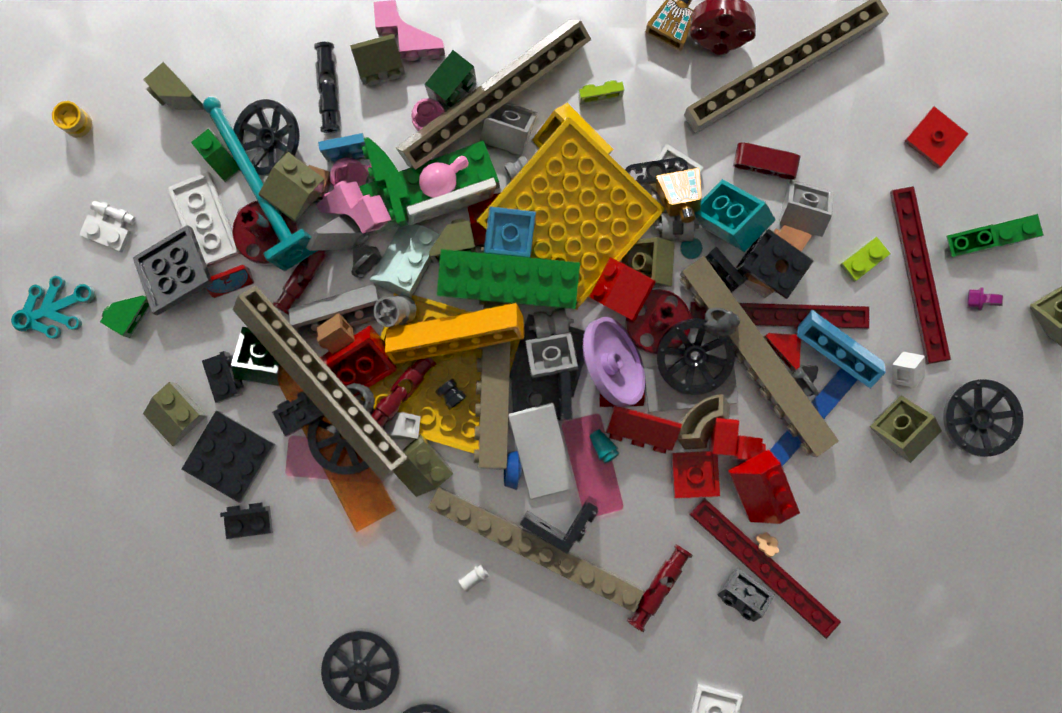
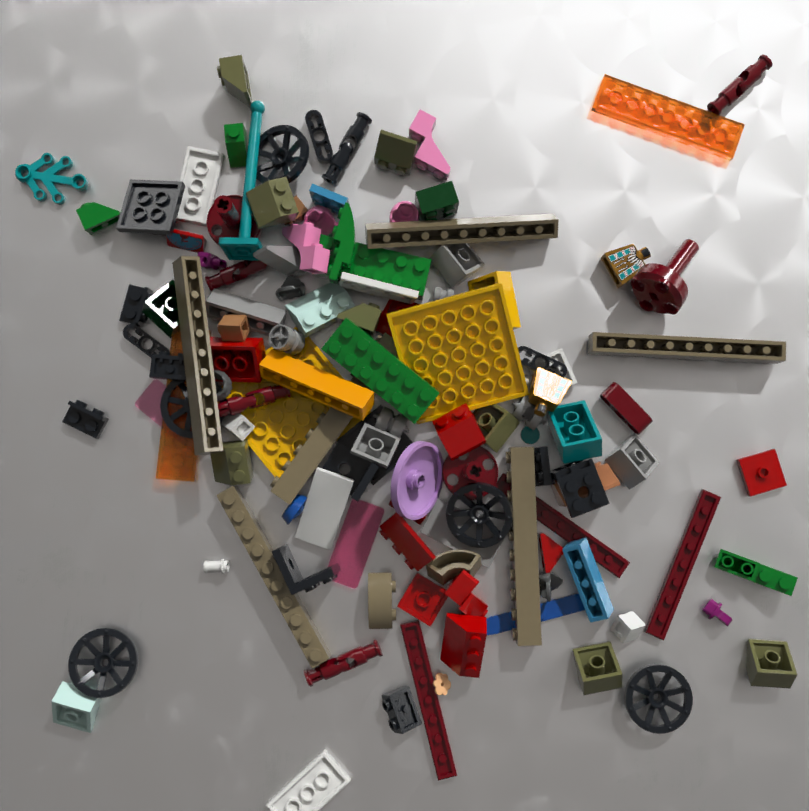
camera: 25 degrees right, 0 degrees up
yellow wheel [52,101,92,137] -> none
white plate [79,201,136,252] -> none
olive slope [143,382,207,446] -> none
black plate [182,410,275,503] -> none
black wheel [321,630,400,710] -> none
bright pink hair [419,156,469,198] -> none
black wheel [435,378,467,410] -> none
dark azure tile [484,206,536,258] -> none
lime plate [578,80,624,104] -> none
teal cone [589,429,620,464] -> none
dark grey piece [704,308,740,337] -> none
lime plate [840,237,891,282] -> none
none -> black beam [123,324,172,358]
none -> magenta piece [197,252,227,270]
none -> black beam [305,110,333,164]
none -> dark tan brick [368,573,396,629]

